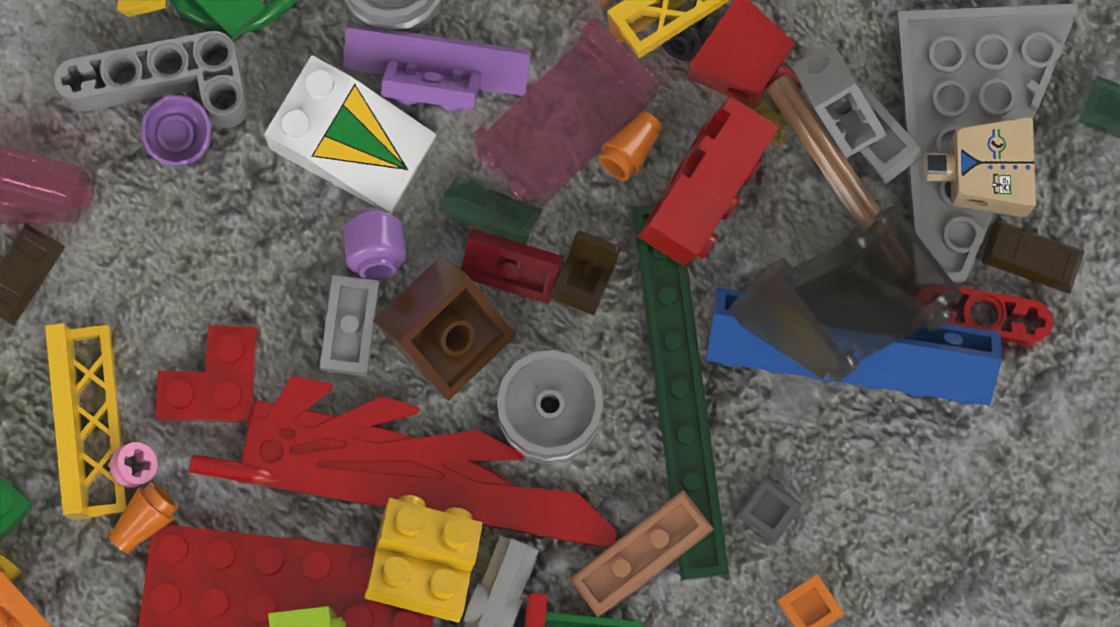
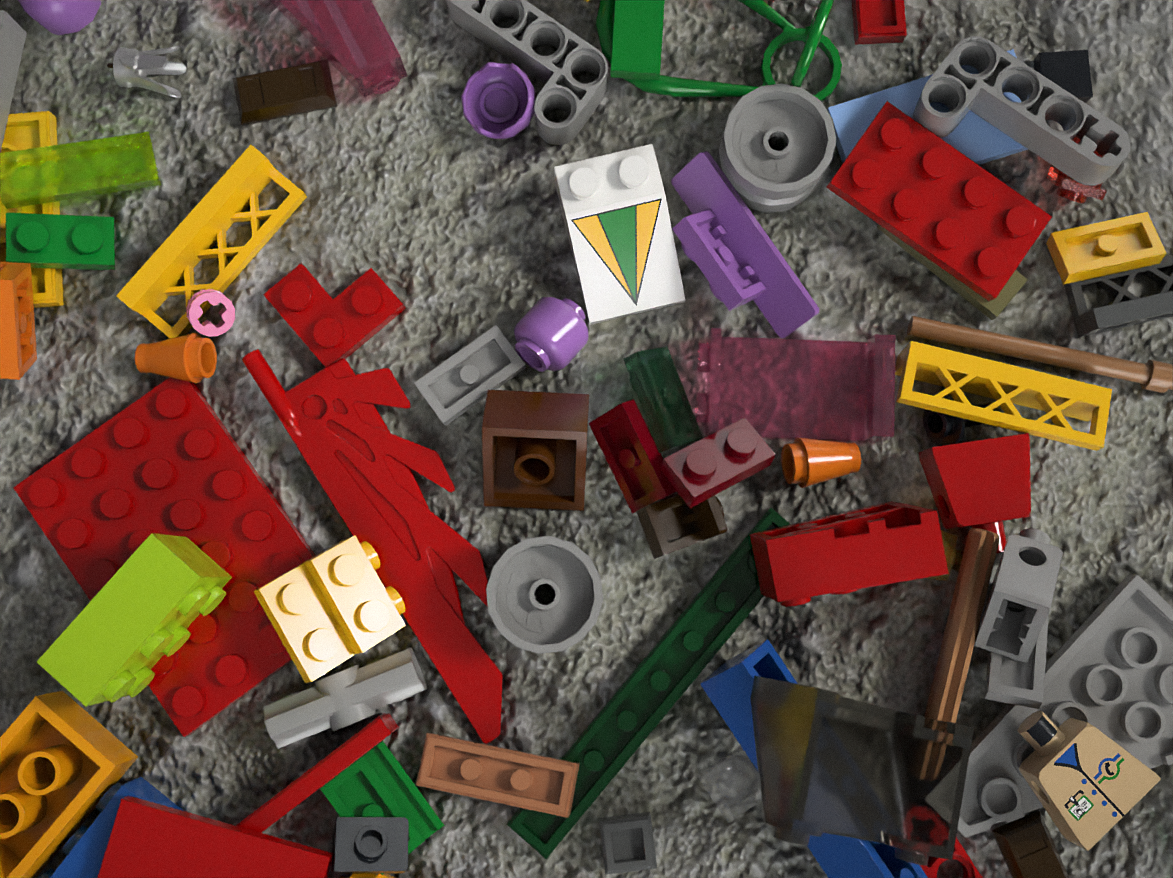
camera: 50 degrees right, 5 degrees up
none -> dark red plate [660,417,776,508]

